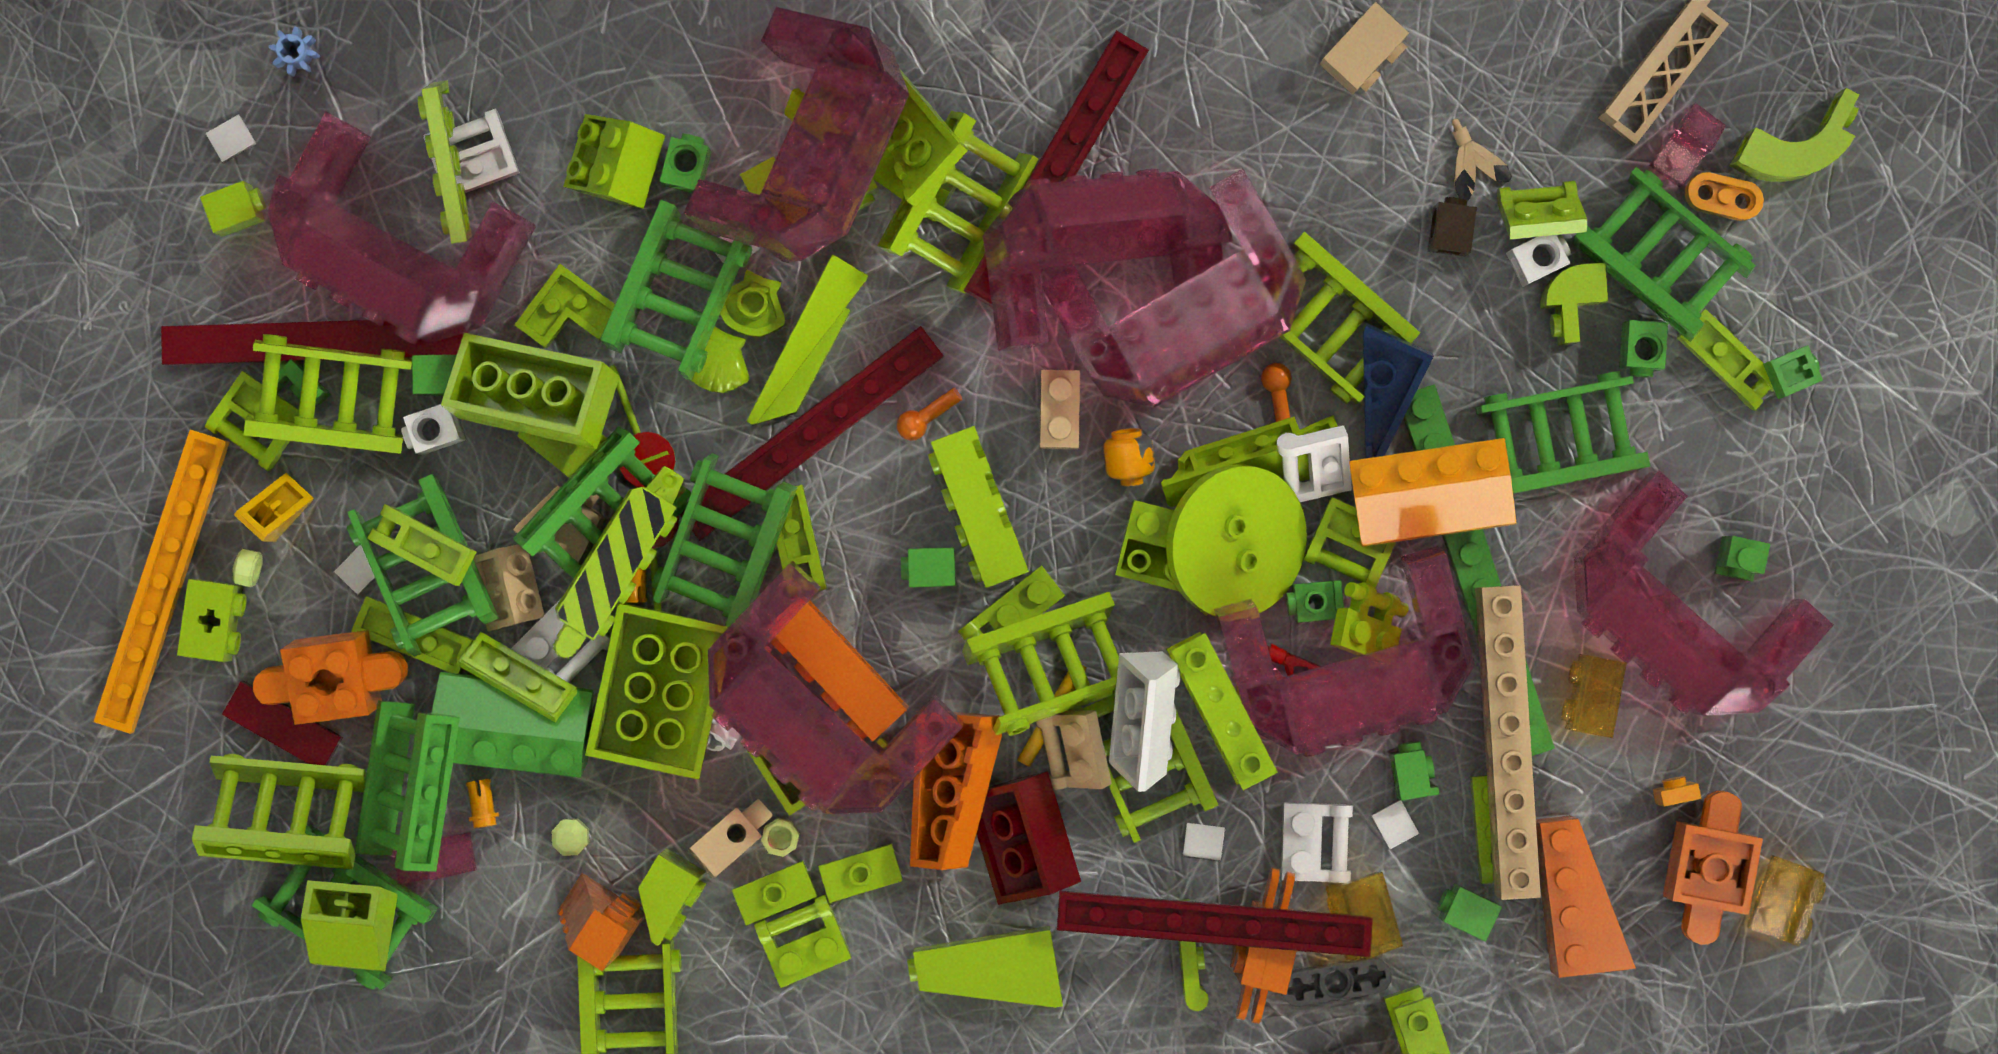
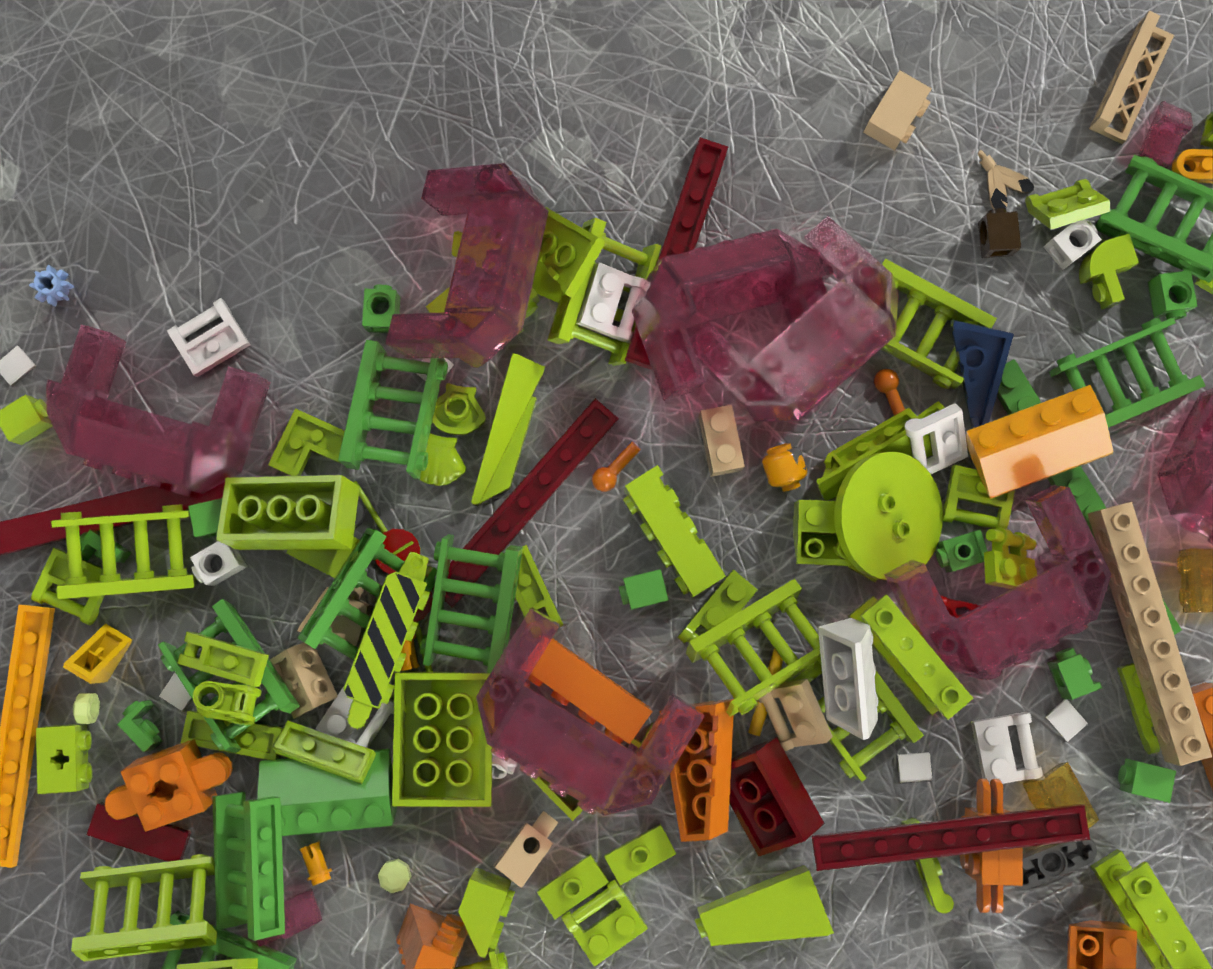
camera: 10 degrees left, 5 degrees down
lime wing [417,80,472,244] -> none
lime slope [563,114,666,209] -> none
yellowish green tile [761,818,800,857] -> none
none -> bright green bracket [117,700,163,752]
none -> lime piece [193,681,262,725]
none -> white plate [576,262,649,343]

